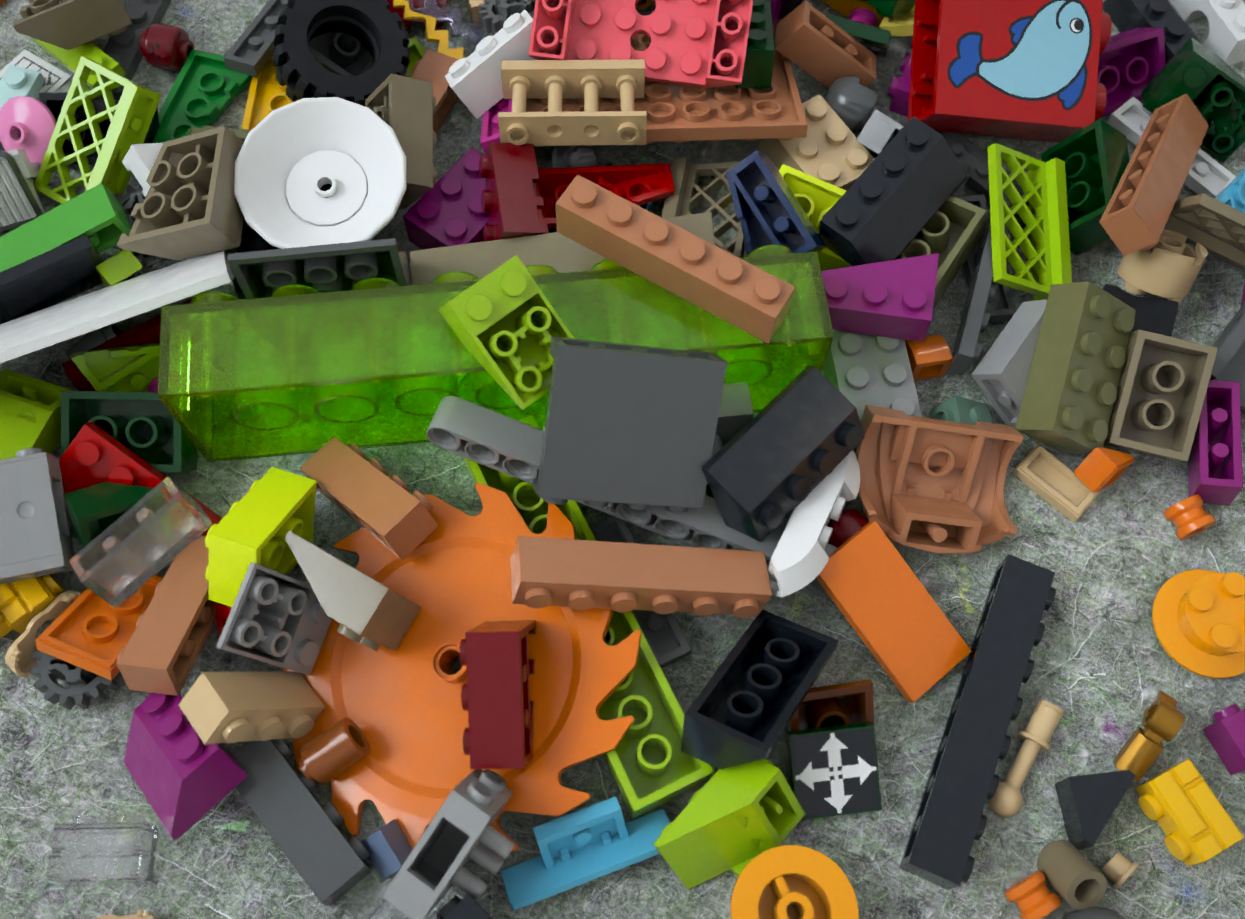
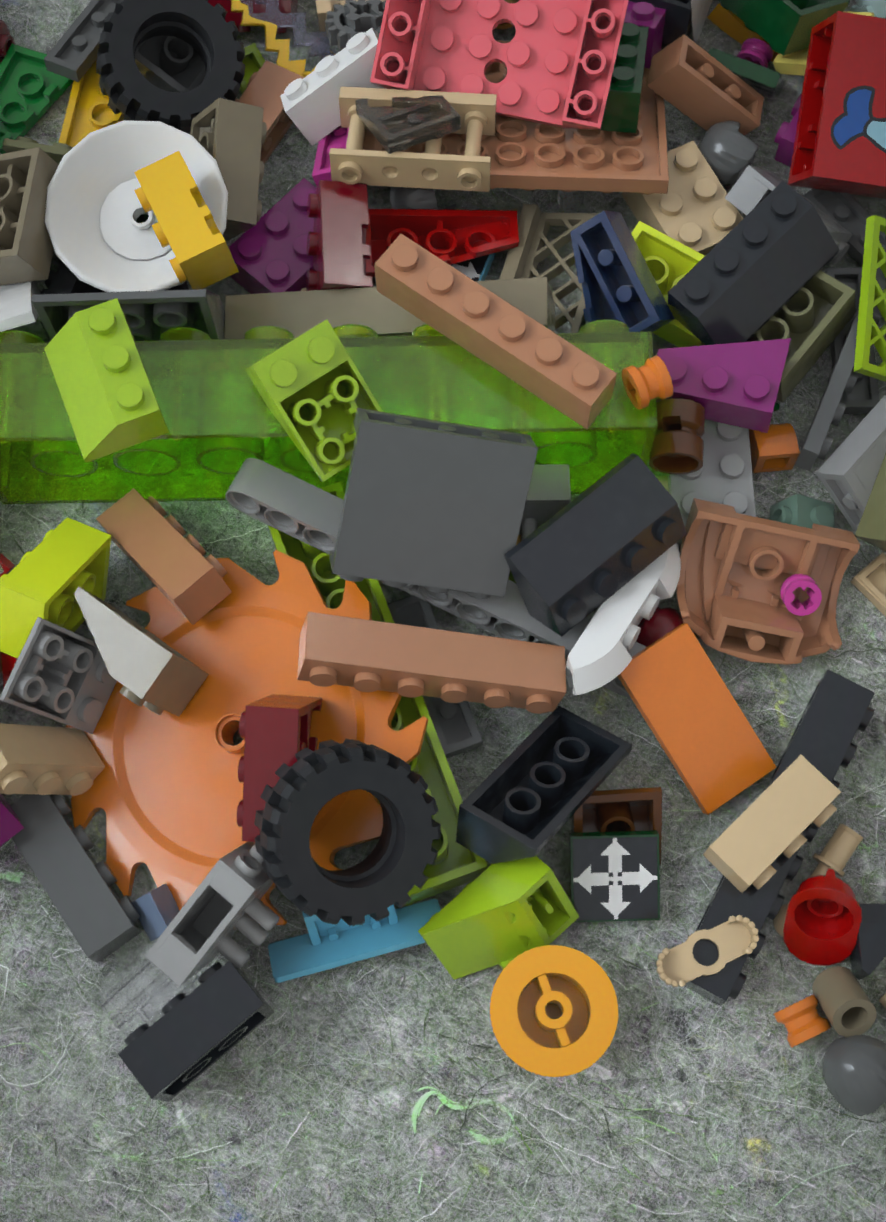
camera: 10 degrees right, 5 degrees up
dark orange brick [299,718,370,784] -> none
none -> lime slope [44,298,169,463]
none -> yellow wedge [134,151,239,290]
none -> black tyre [254,739,441,926]
none -> clear smoke wing [355,95,461,154]
none -> orange wheel [622,355,673,410]
none -> reddish brown wheel [649,399,705,474]
none -> tan piece [656,915,759,987]
none -> tan brick [703,755,841,893]
none -> dark pink bush [780,574,822,616]
none -> red piece [783,868,862,966]

